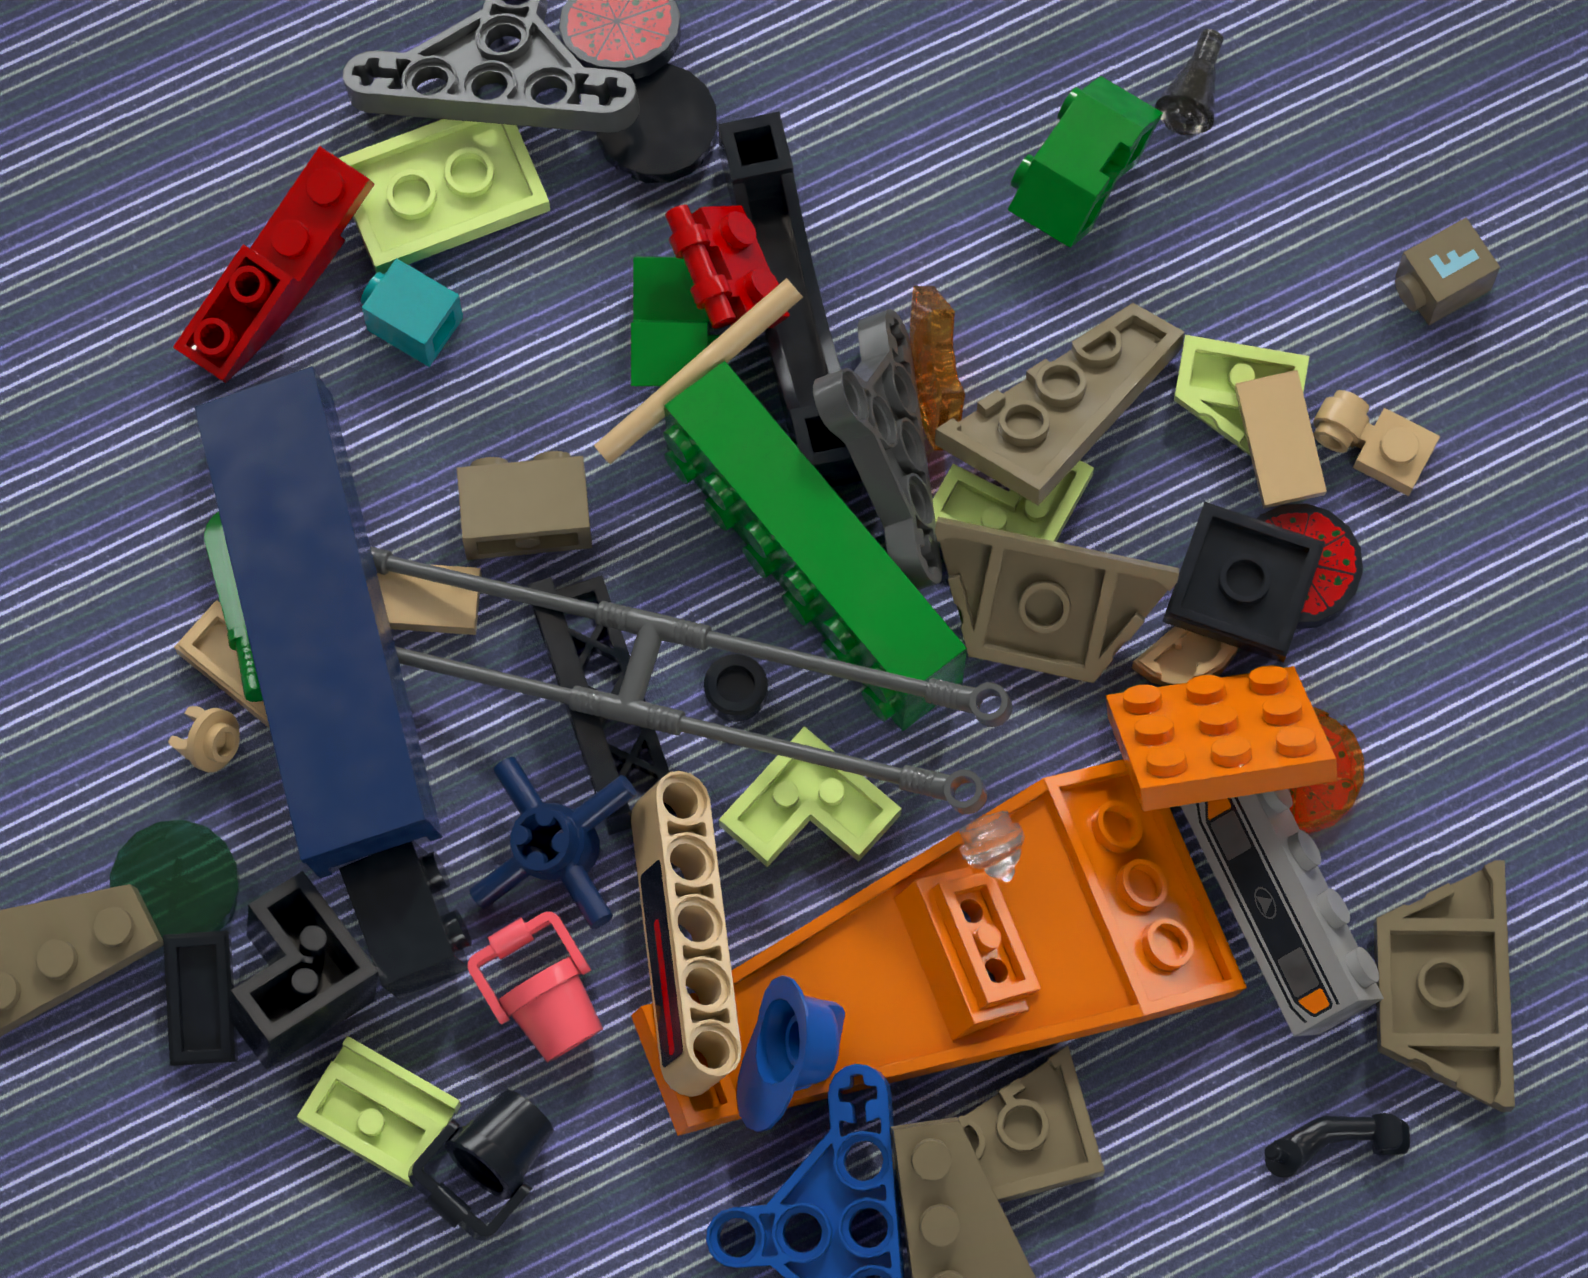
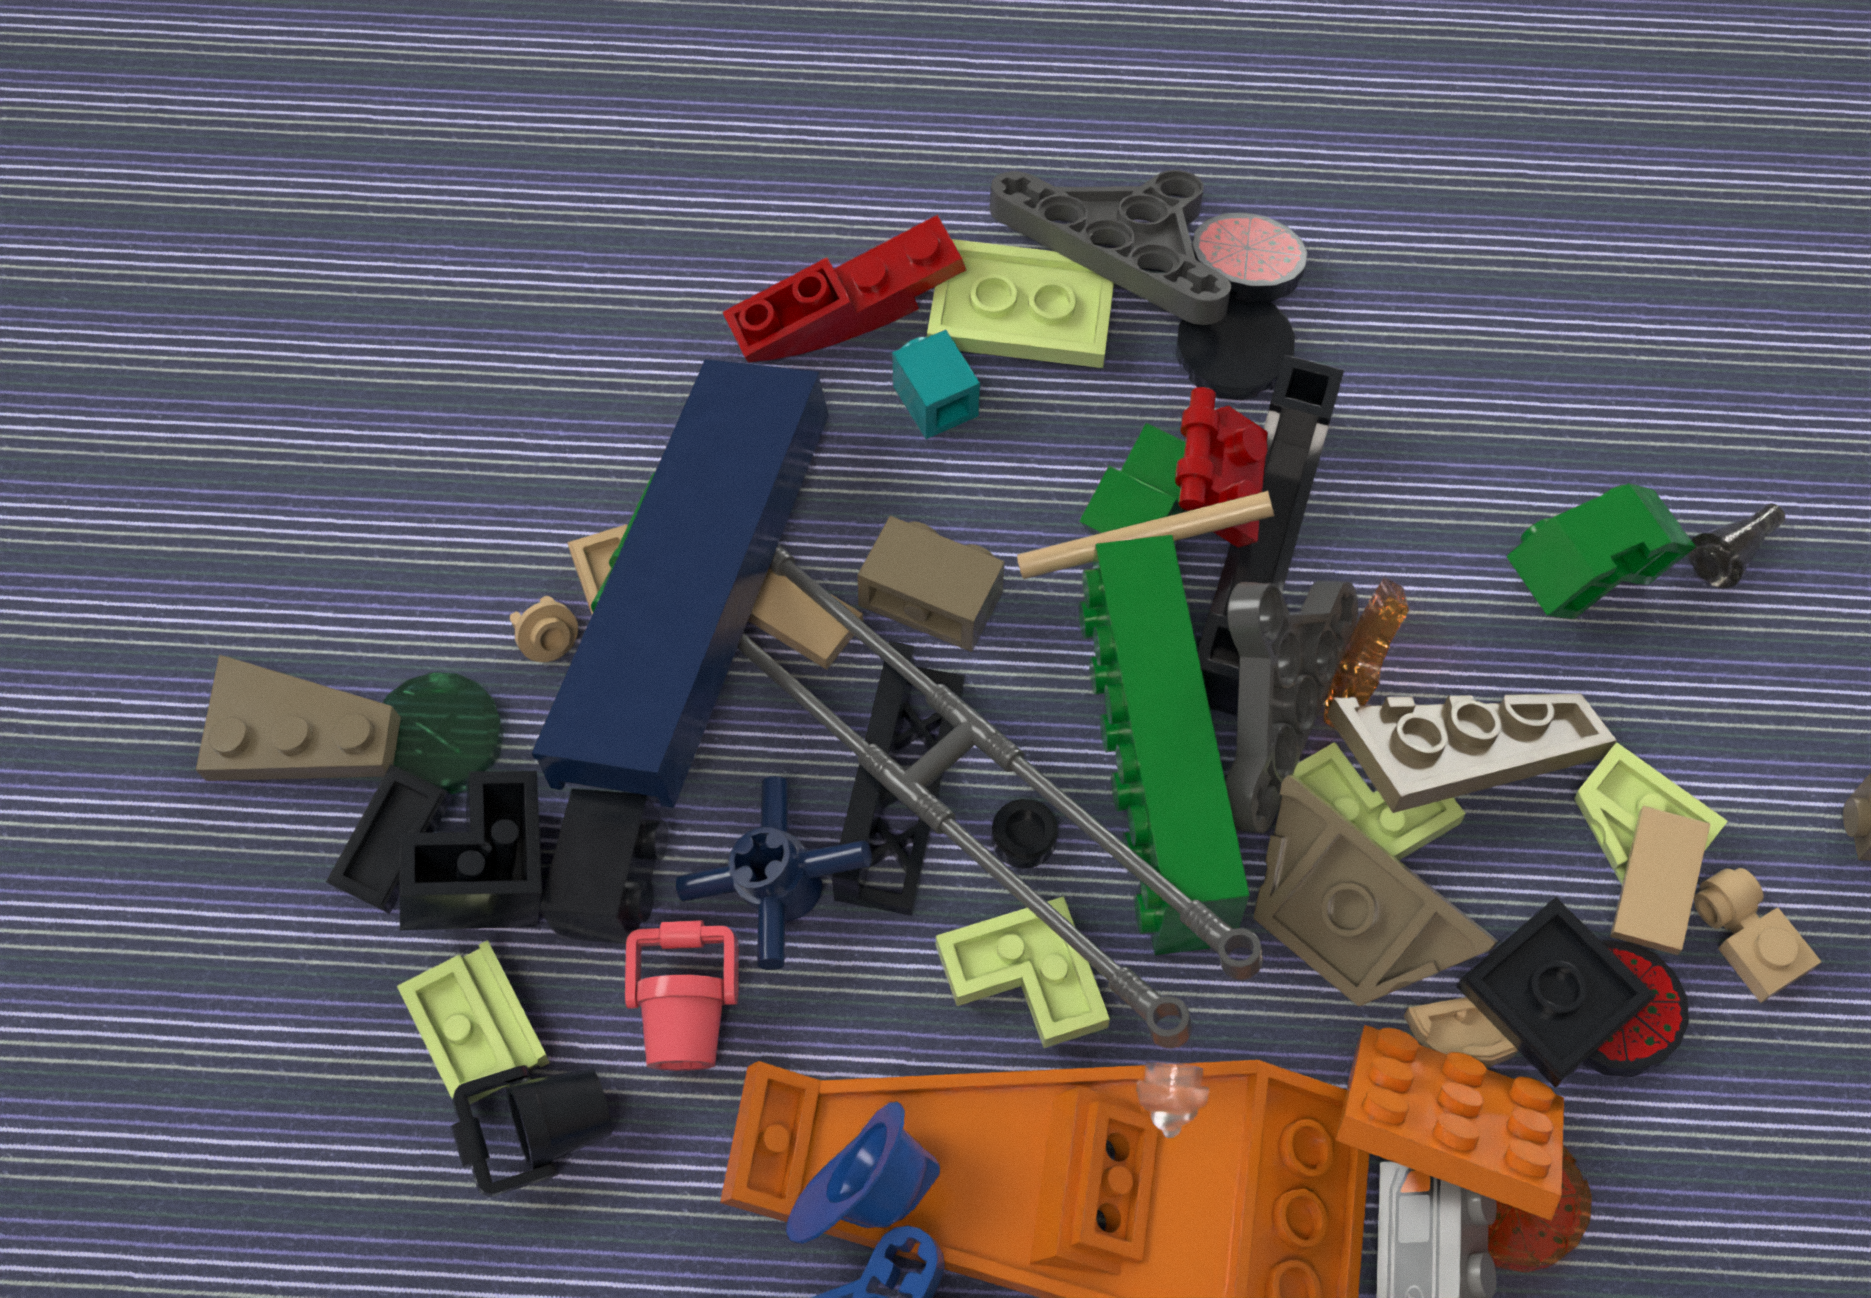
camera: 30 degrees right, 10 degrees down
tan beam [631,771,741,1097] -> none

